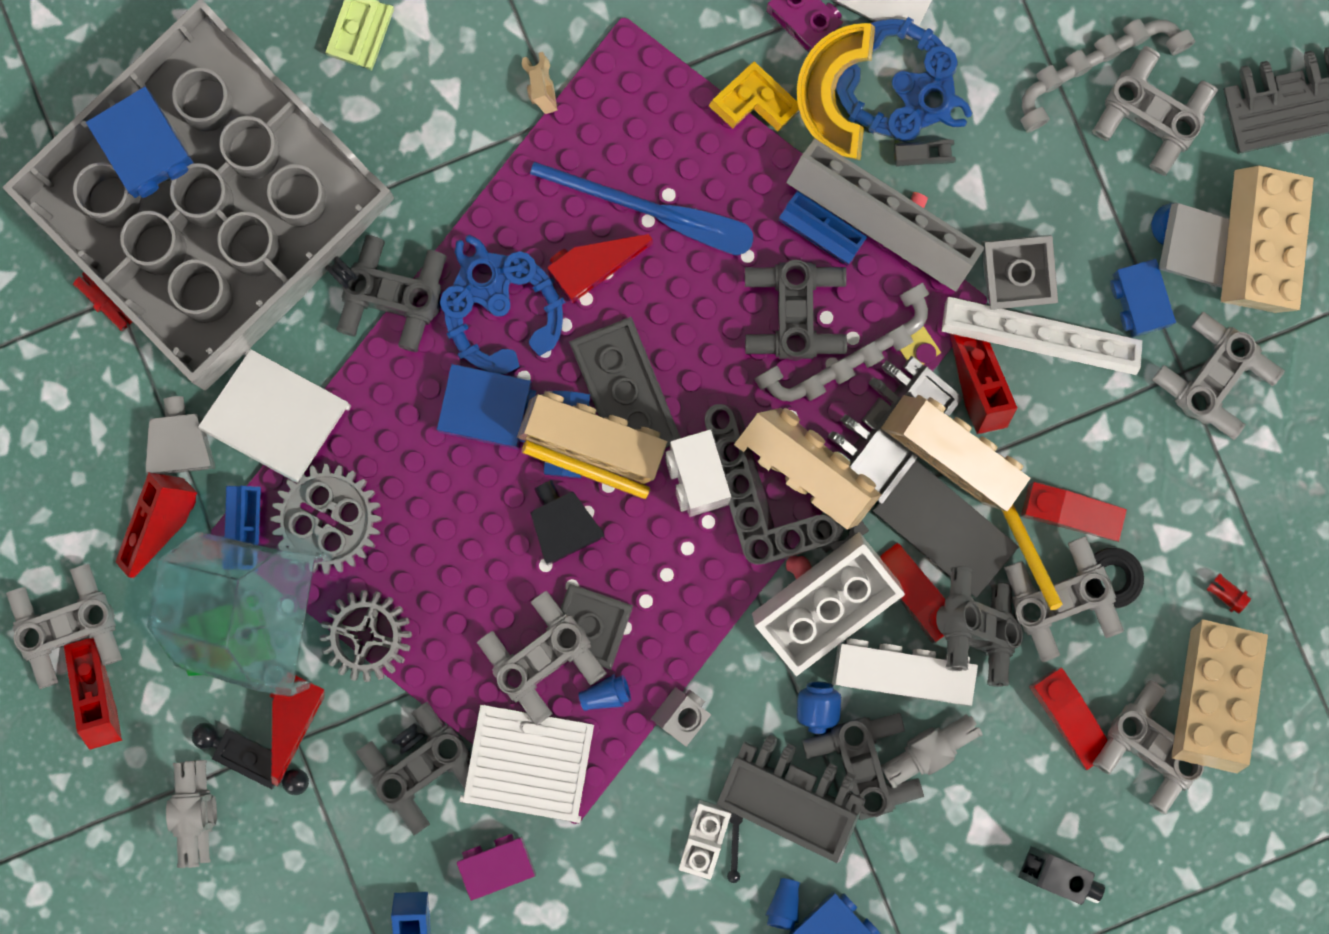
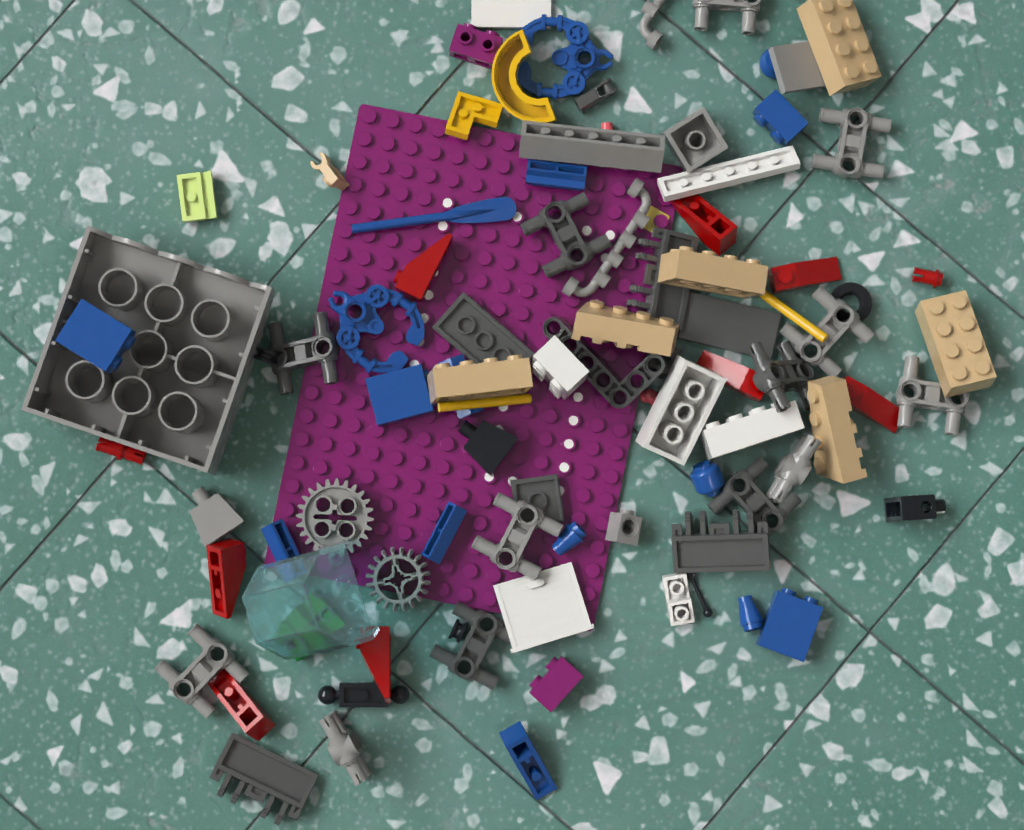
camera: 30 degrees left, 0 degrees up
white piece [198,349,351,483] -> none
none -> dark grey hinge [210,733,319,826]
none -> blue piece [421,501,467,564]
none -> tan wedge [807,375,867,484]

